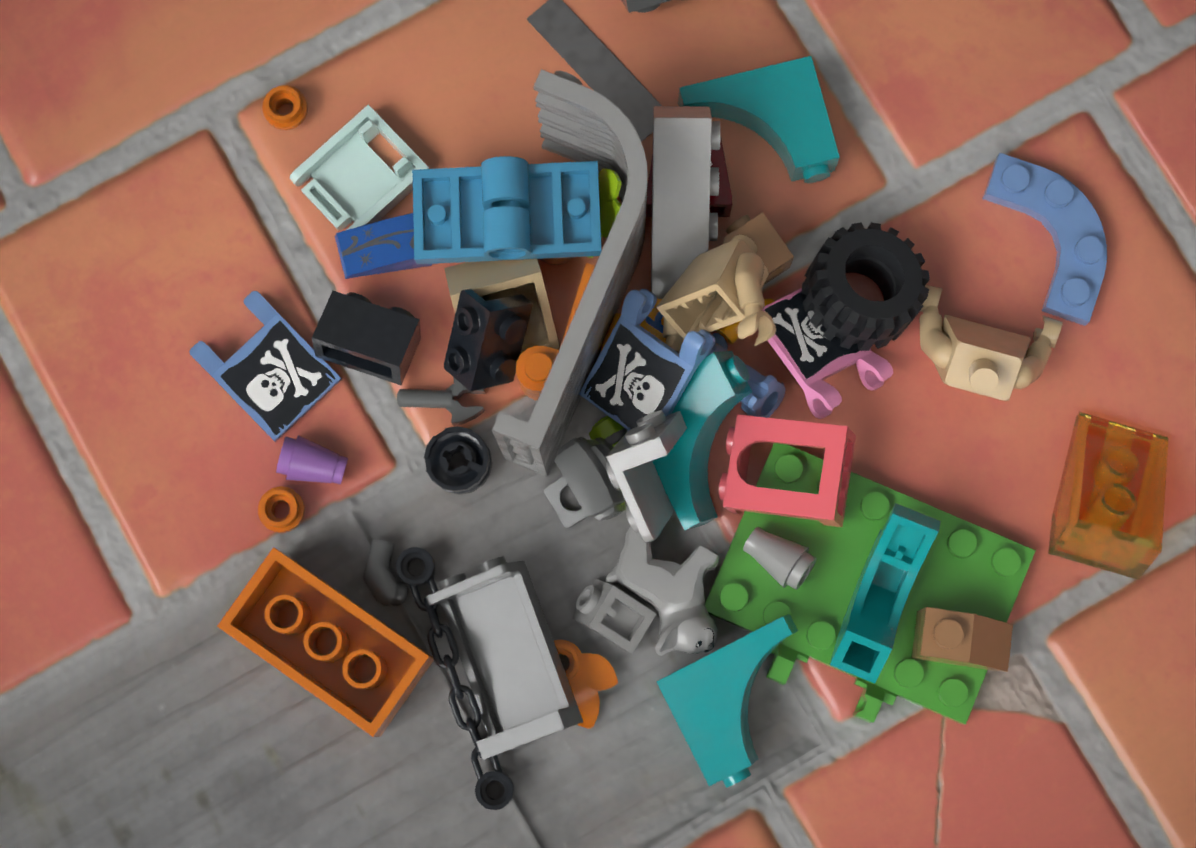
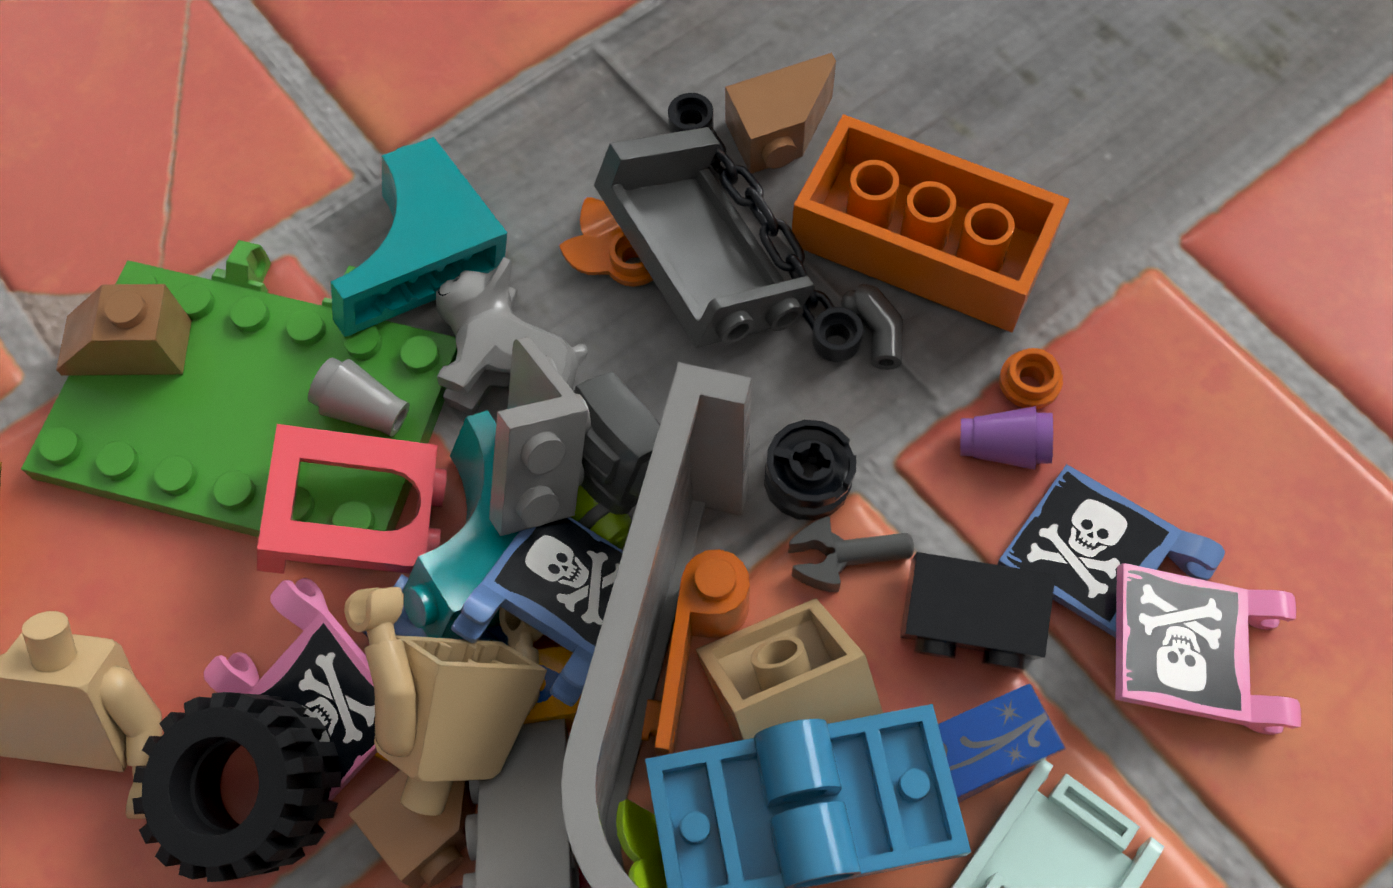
camera: 170 degrees right, 15 degrees down
black bracket [444,289,533,392] -> none
light grey bracket [573,579,656,654] -> none
teal arch [830,503,941,684] -> none
none -> medium nougat slope [725,52,836,173]
none -> flag [1115,563,1301,735]

